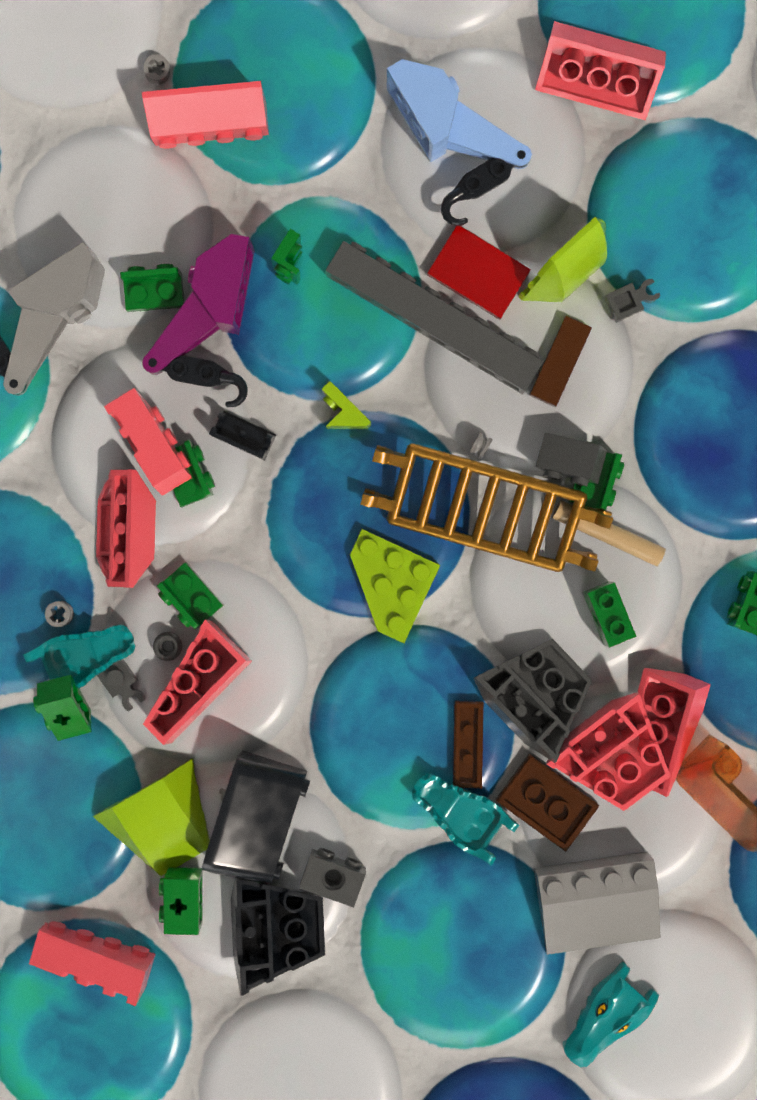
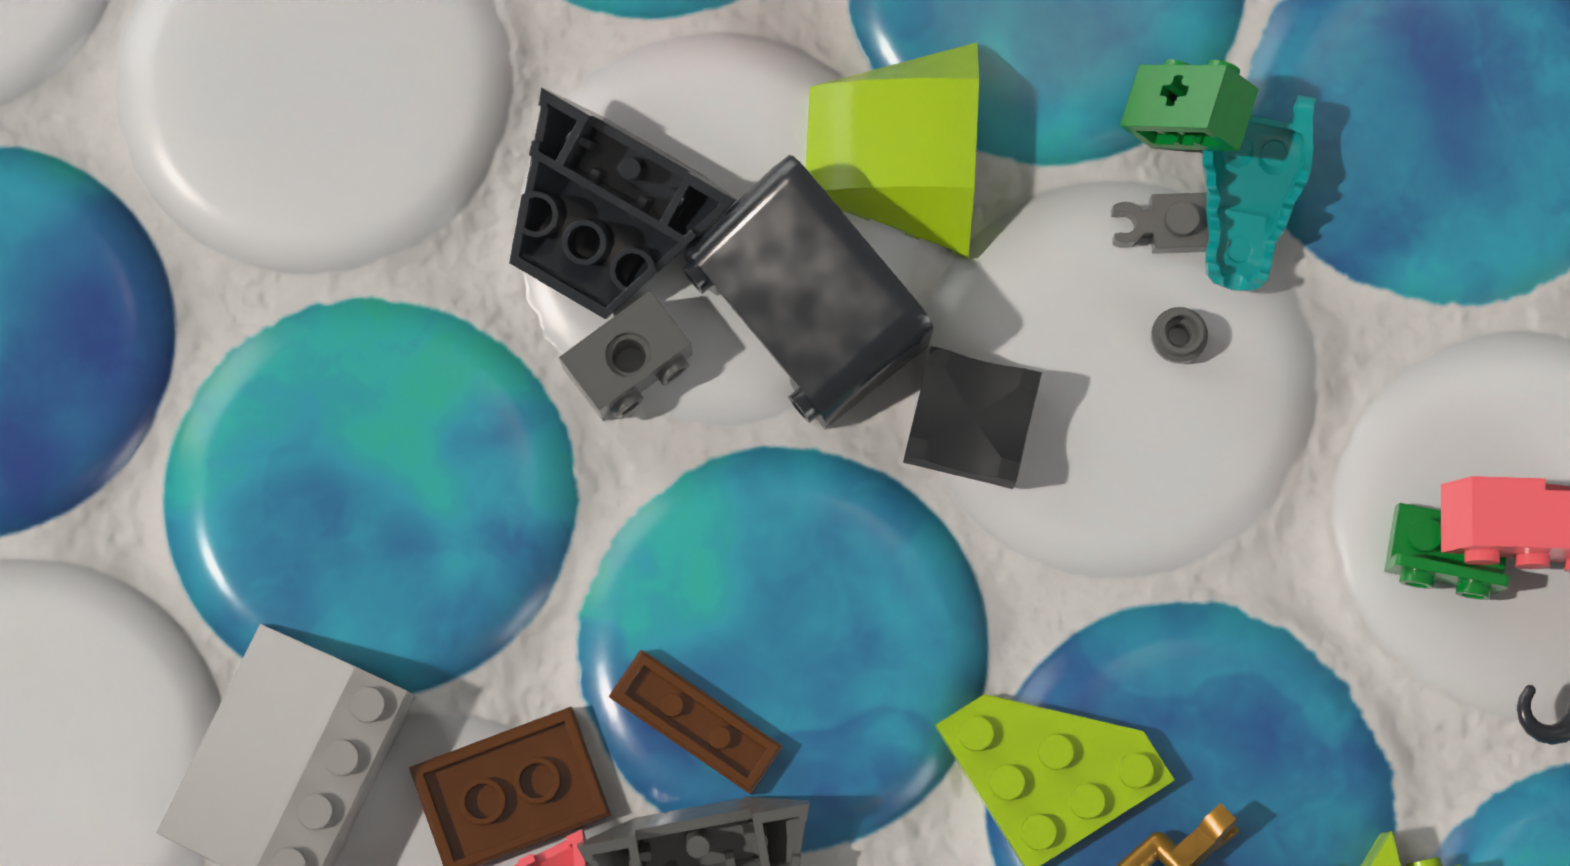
camera: 120 degrees right, 10 degrees down
light grey bush [45,601,74,627] -> none
coral wedge [96,469,156,588] -> none
coral wedge [143,619,252,745] -> none
green bracket [157,562,224,629] -> none
green brick [159,867,203,935] -> none
black hinge [209,411,276,461] -> none
teal animal [412,773,520,866] -> none
teal animal [562,961,659,1067] -> none
none -> black brick [903,346,1042,489]

